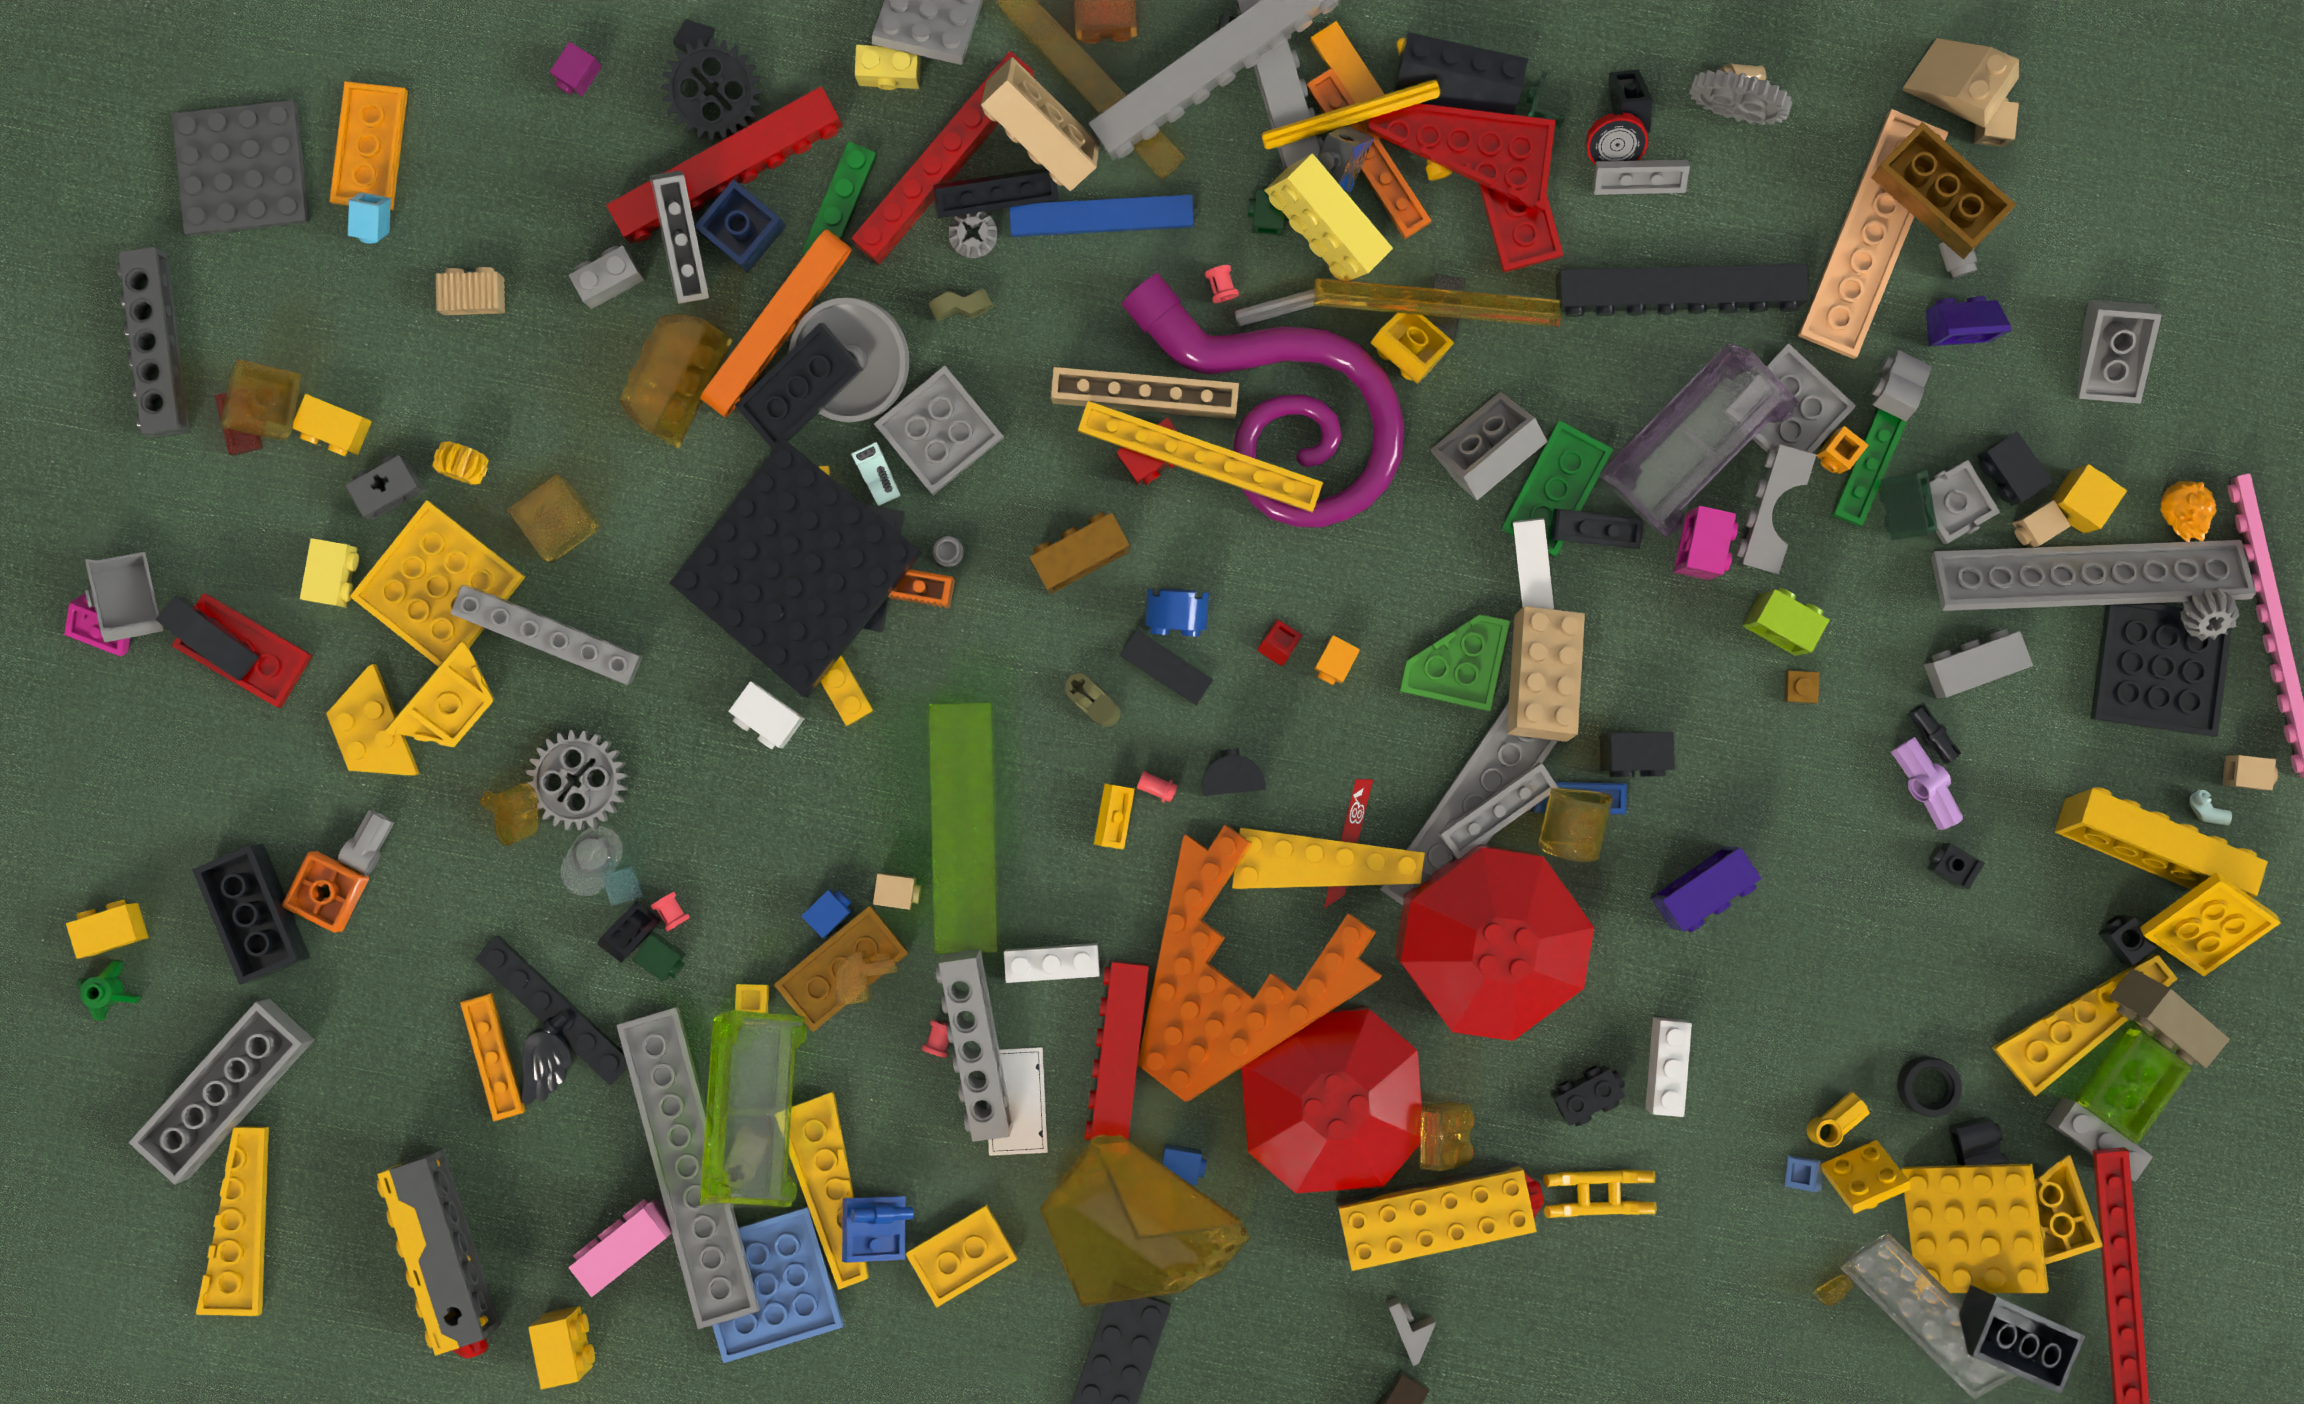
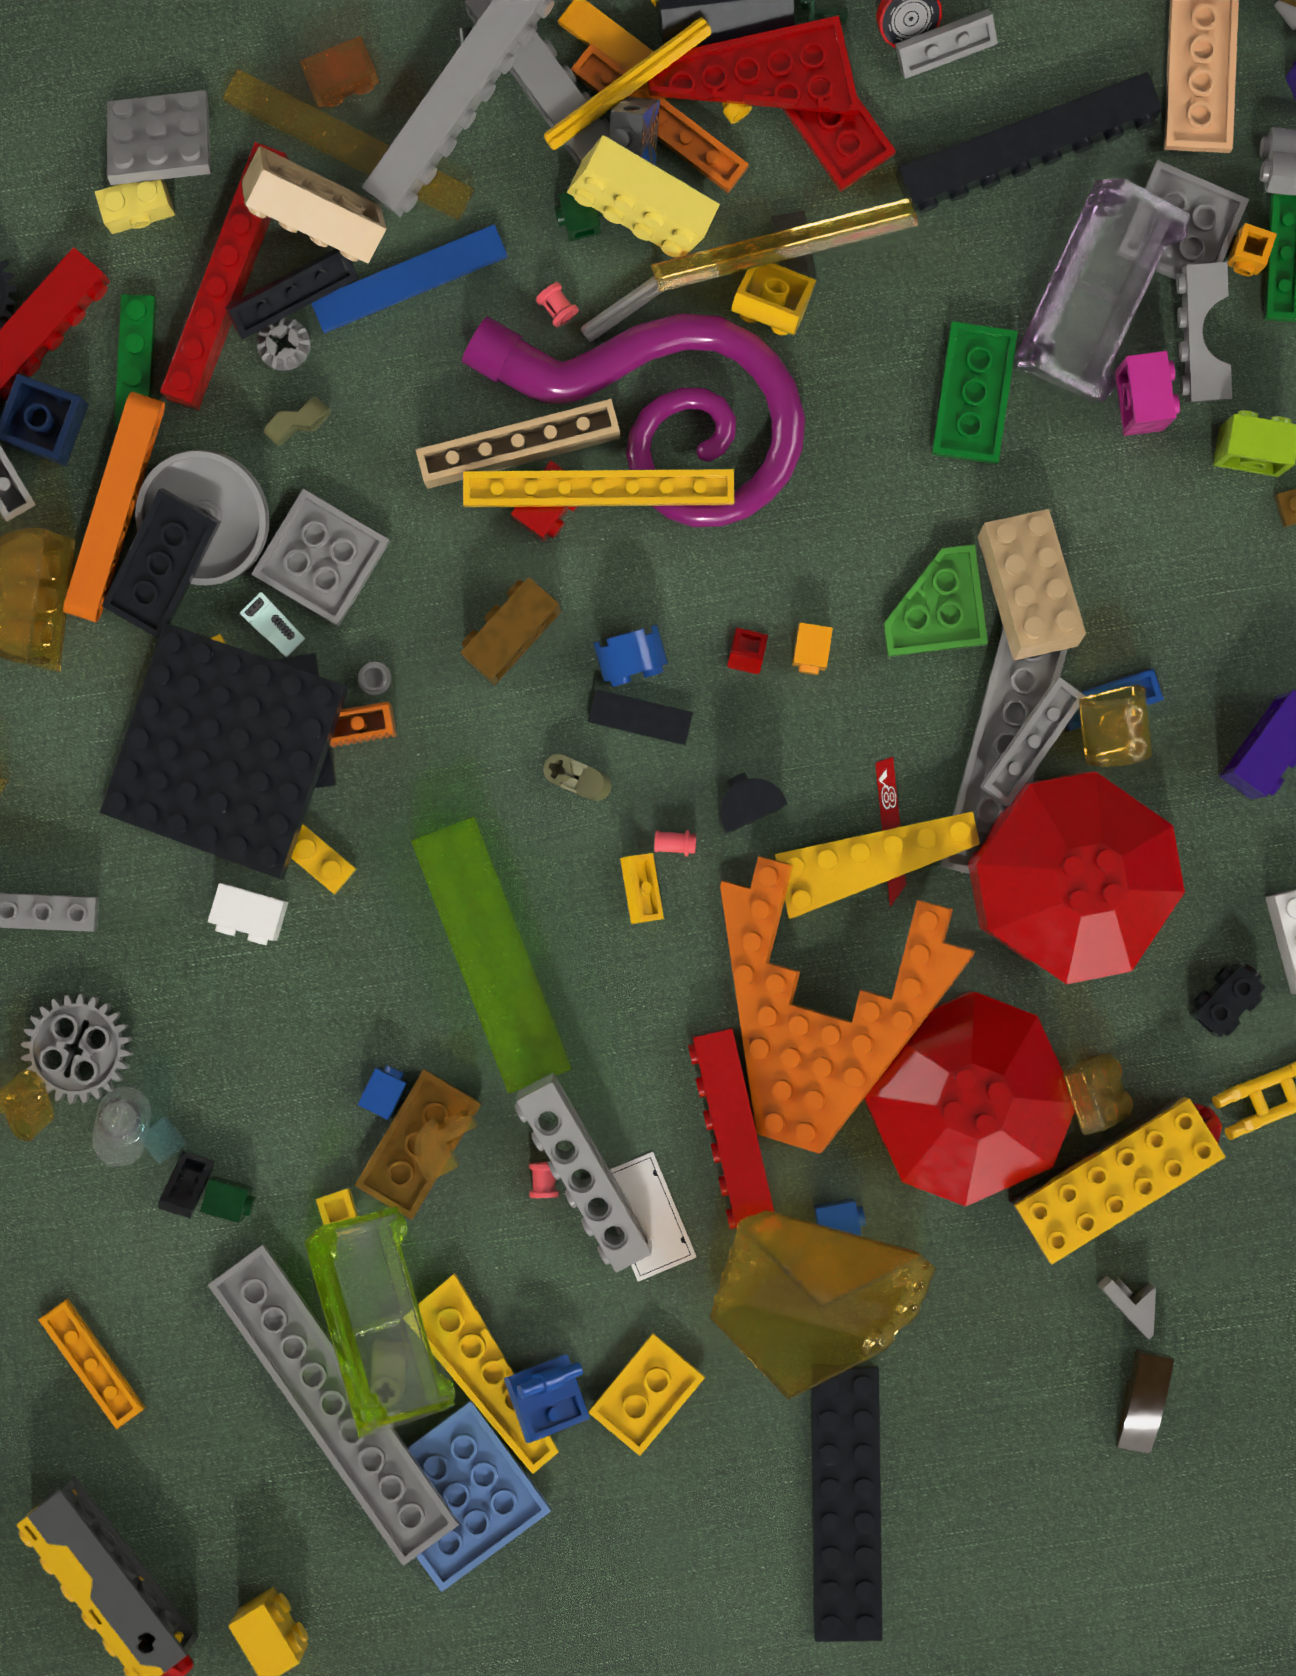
camera: 20 degrees left, 0 degrees up
black plate [475,936,628,1085] -> none
black animal [521,1010,573,1105] -> none
bright pink brick [568,1198,672,1297] -> none
coral bush [651,892,690,932] -> none
tan brick [873,873,921,910] -> none
white brick [1004,943,1100,983] -> none
light grey slope [1430,391,1548,500] -> none
white tile [1513,518,1554,610] -> none
black tile [1550,509,1643,549] -> none
black brick [1599,732,1675,777] -> none

